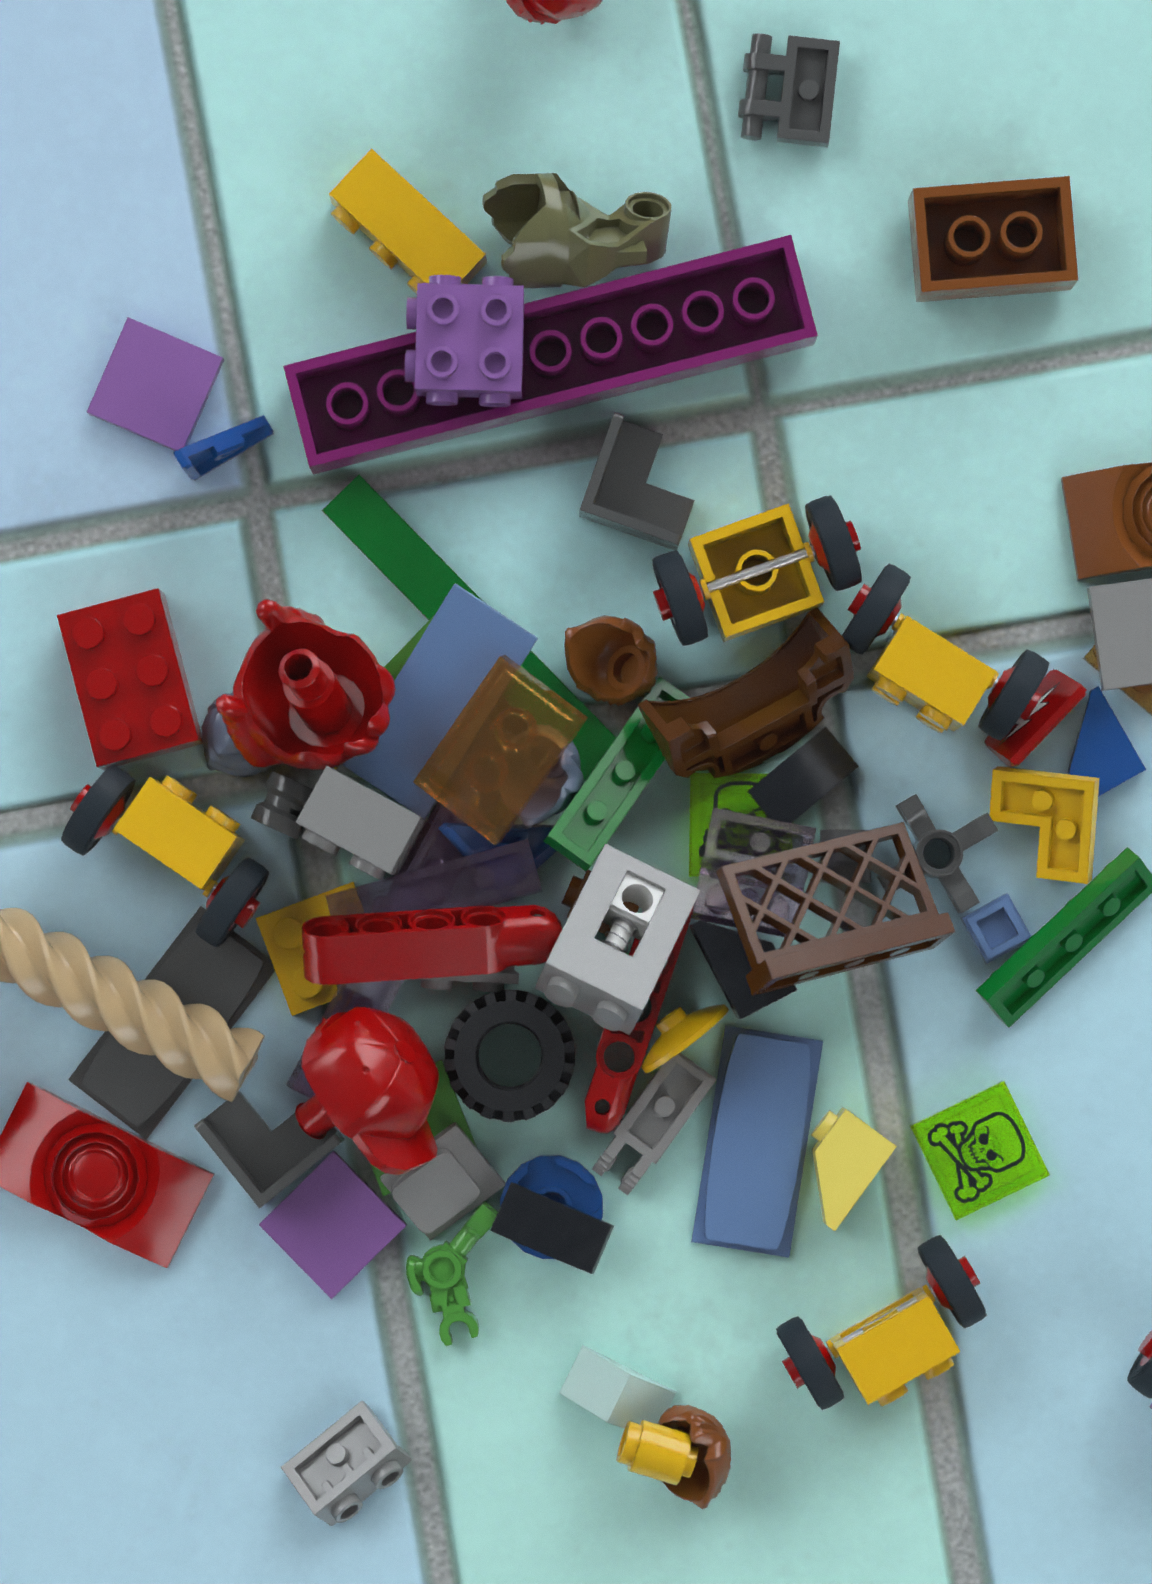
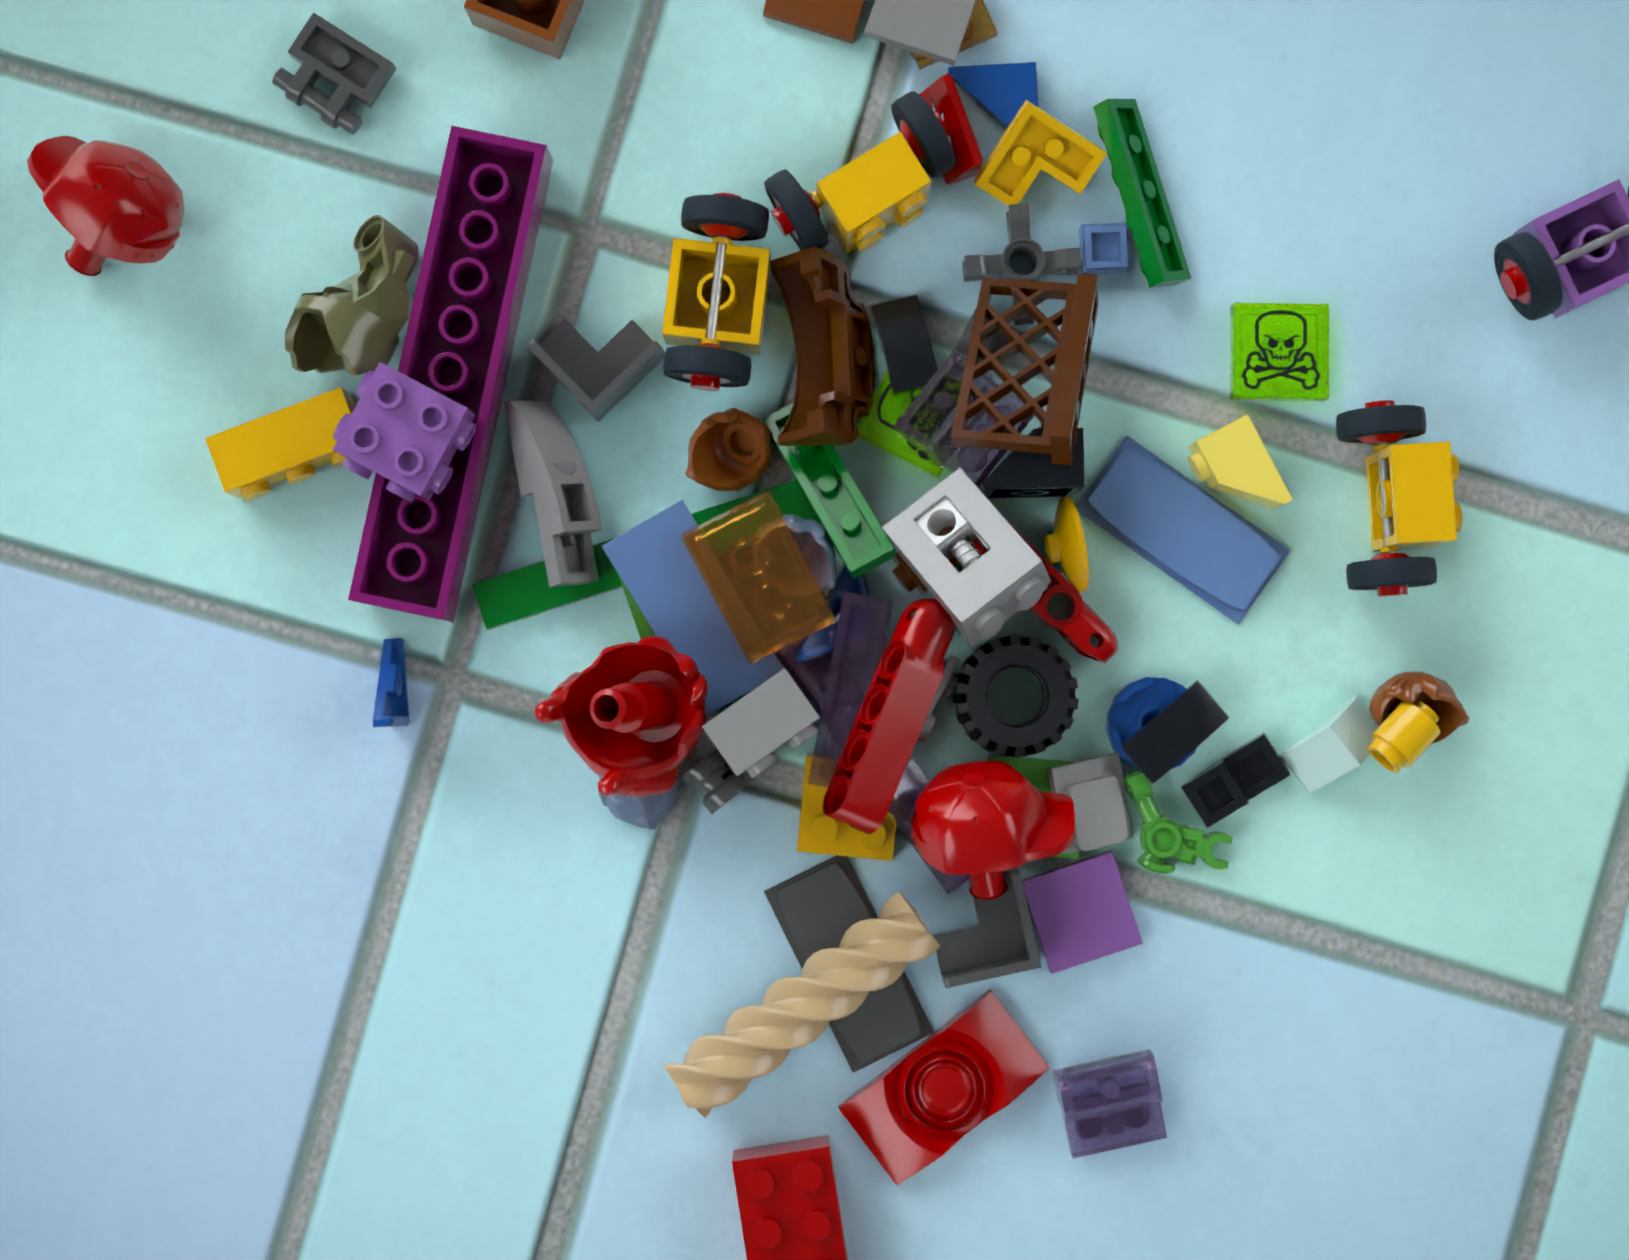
camera: 60 degrees left, 0 degrees up
red brick [57,588,203,770] -> none
brick [61,765,270,948] -> none
medium lavender tile [87,317,224,451] -> none
light grey bracket [281,1401,412,1526] -> none
light grey hinge [592,1053,717,1195] -> none
none -> light grey slope [504,400,602,587]
none -> clear purple brick [1053,1049,1167,1159]
none -> black slope [1181,732,1290,828]

